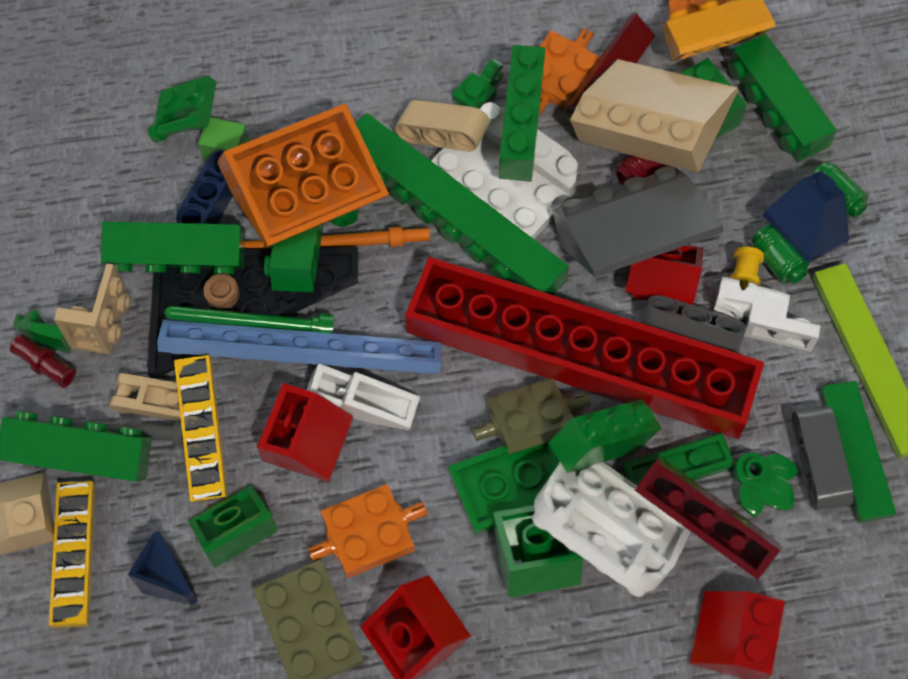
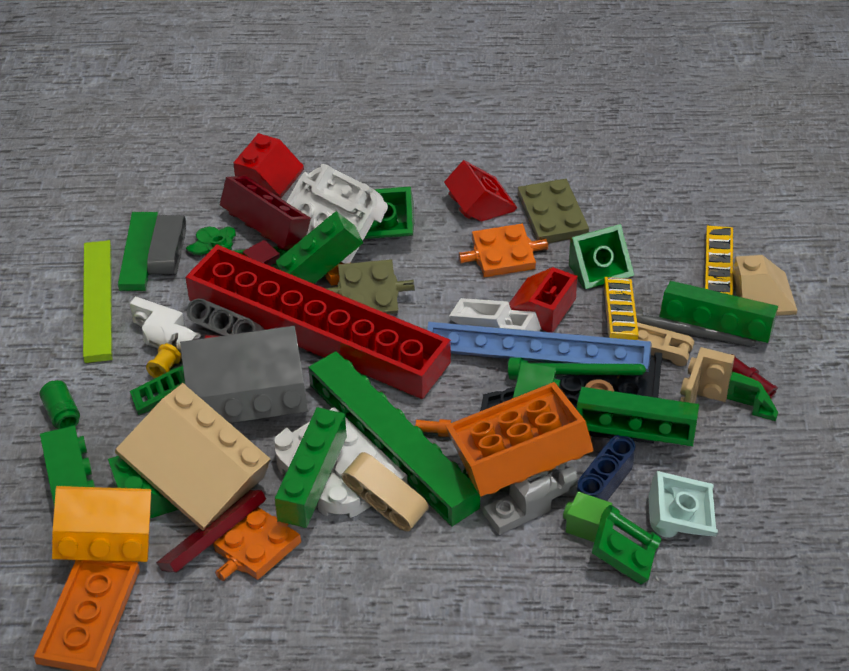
camera: 170 degrees left, 20 degrees down
dark blue slope [127,531,199,605] -> none
green plate [448,442,560,536] -> none
green plate [452,58,504,109] -> none
green head [751,224,810,285] -> none
dark blue slope [762,171,850,263] -> none
none -> green slope [130,366,185,415]
none -> dark red tile [243,240,280,266]
none -> light aqua slope [648,471,718,538]

